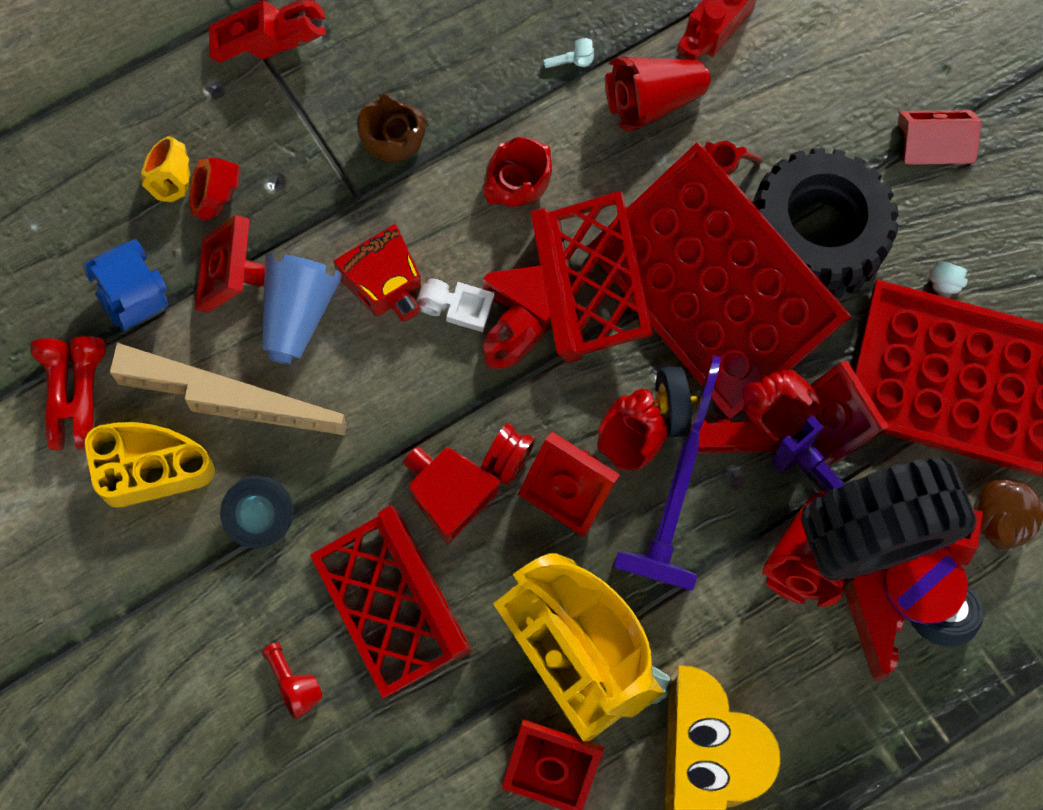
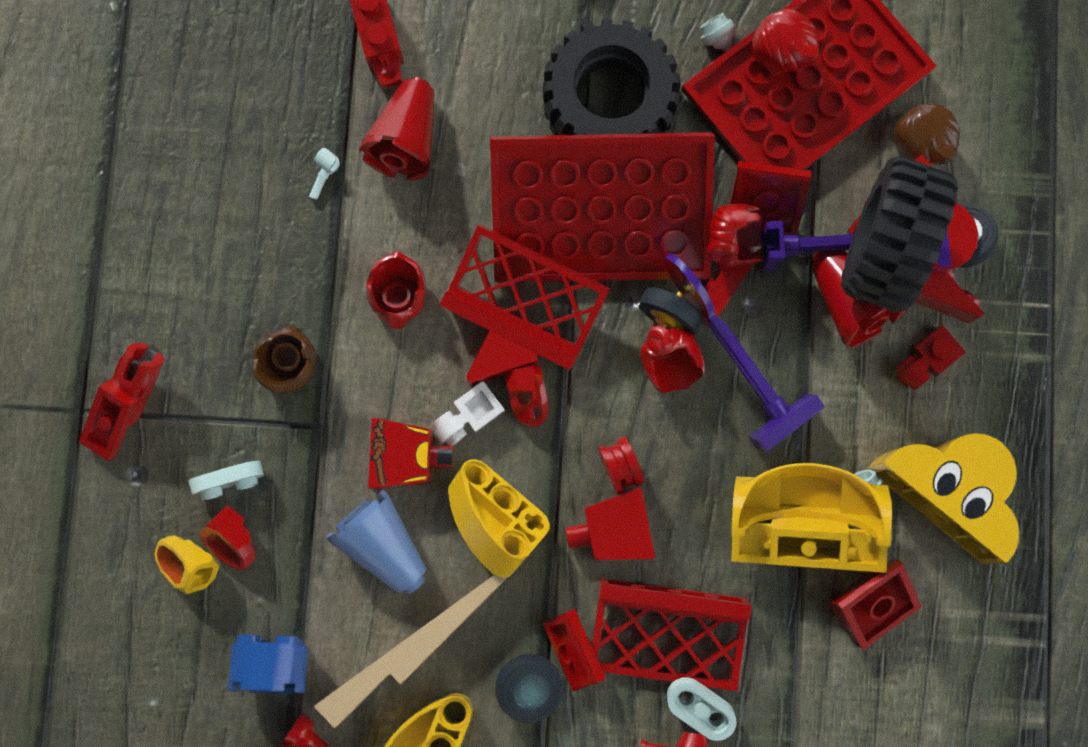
camera: 45 degrees left, 10 degrees up
red tile [194,215,264,313] -> none
red tile [517,432,620,537] -> none
red plant [704,141,763,175] -> none
none -> light aqua plate [189,460,264,501]
none -> yellow beam [448,459,550,578]
none -> red plate [543,609,606,692]
none -> light aqua plate [667,677,737,741]
none -> red hair [752,9,820,75]
none -> red plate [894,325,966,391]

